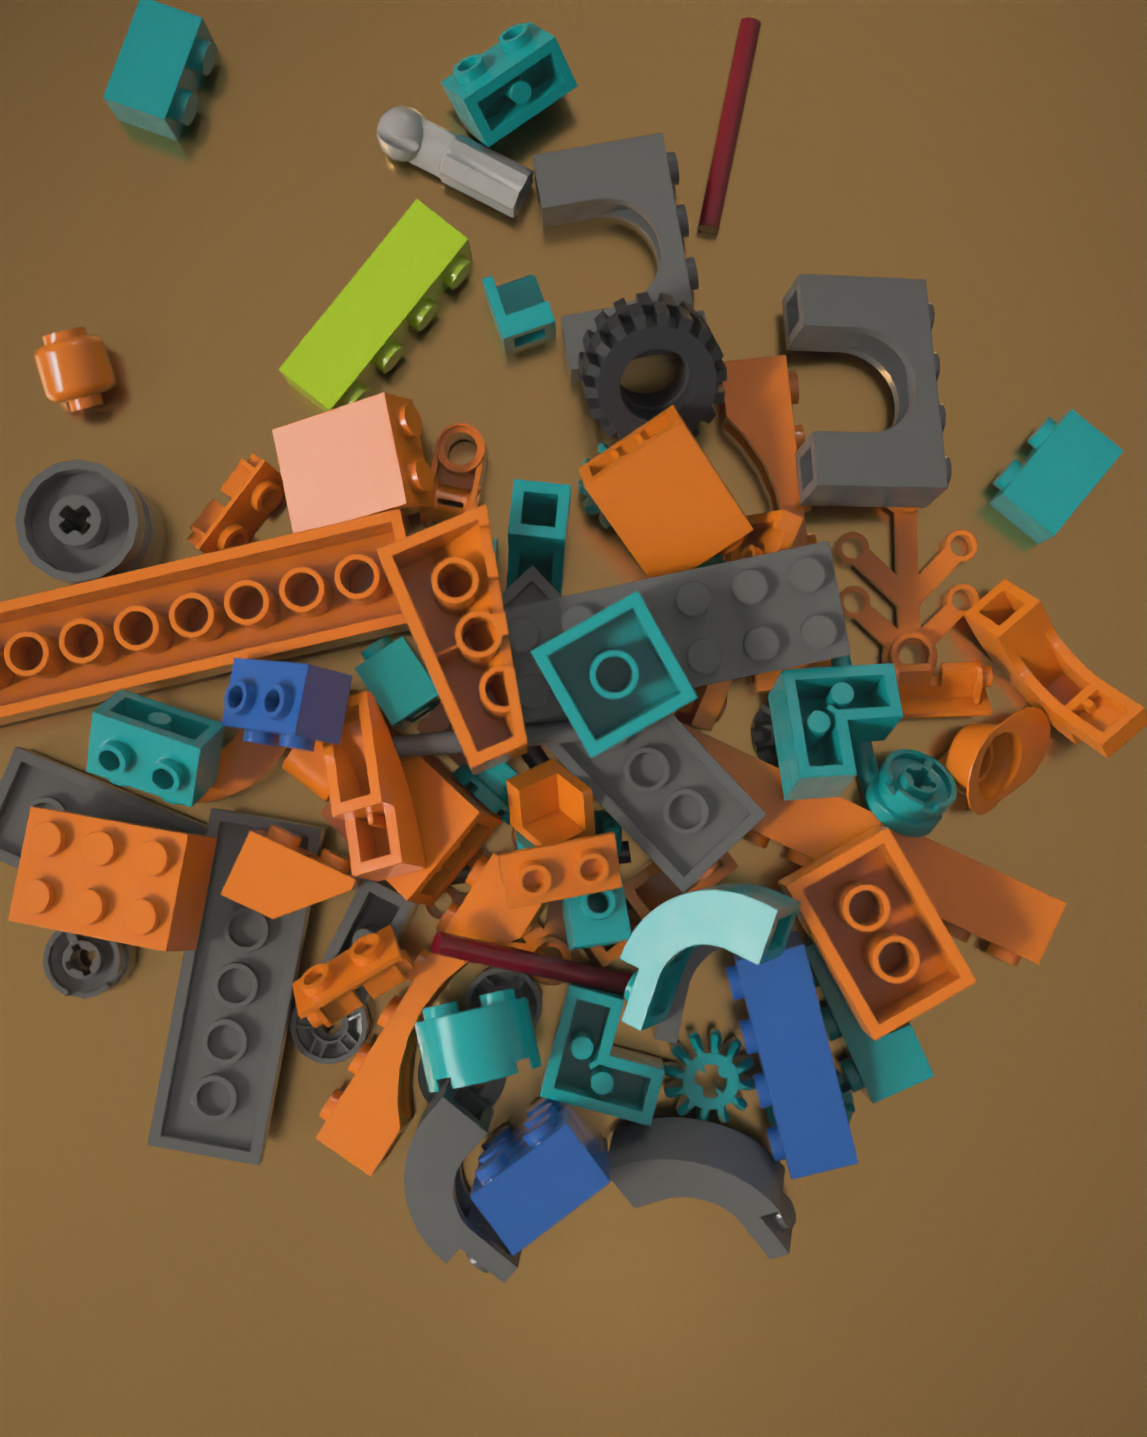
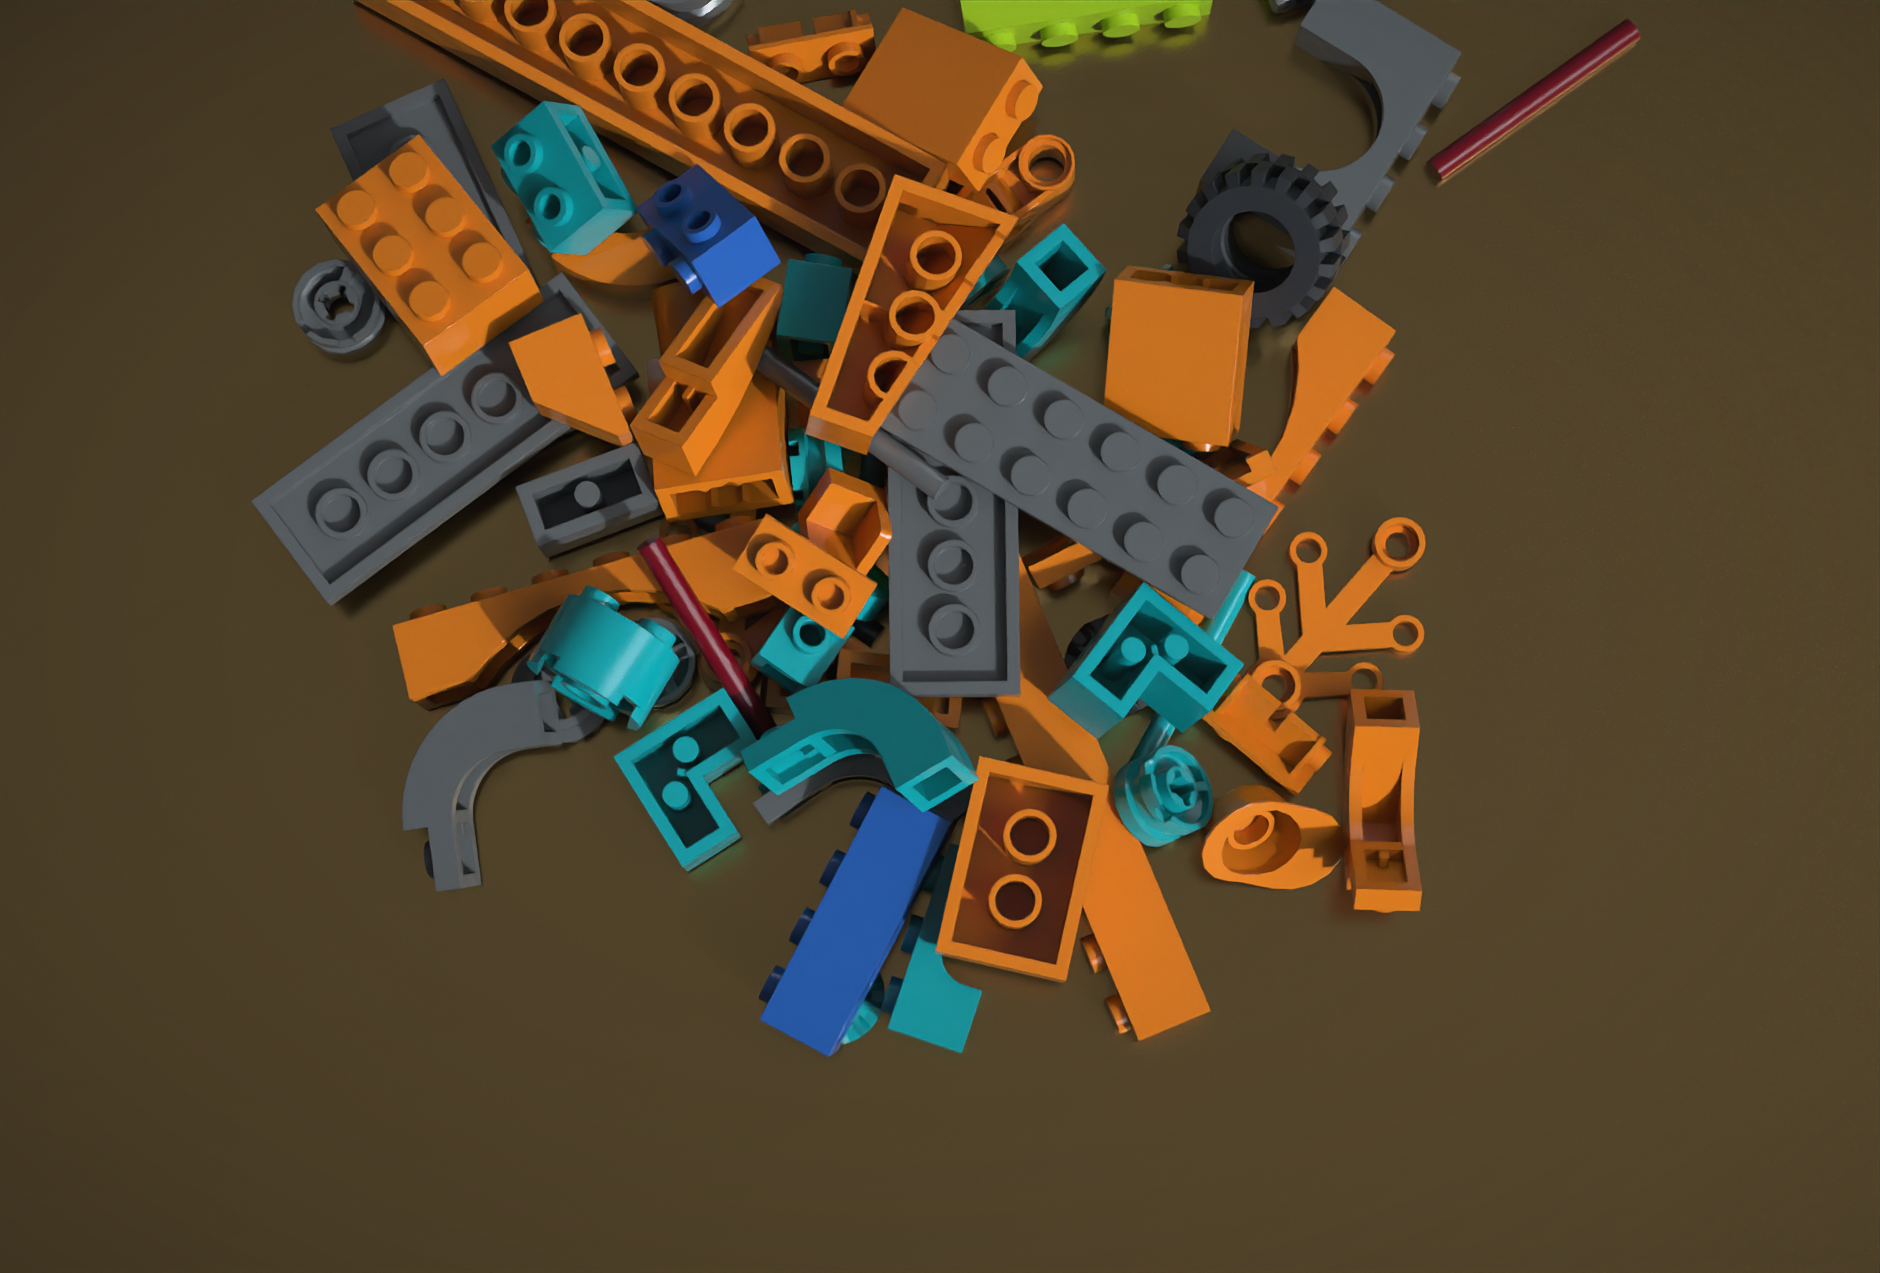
camera: 40 degrees right, 5 degrees down
dark grey wheel [290,1000,373,1065] -> none
orange hinge [292,925,415,1029] -> none
blue brick [470,1097,611,1256] -> none
teal panel [482,275,556,354] -> none
teal brick [530,591,698,758] -> none
dark grey arch [608,1117,796,1259] -> none
teal gear [663,1028,755,1123] -> none
dark grey arch [782,274,952,508] -> none
teal brick [988,409,1124,544] -> none

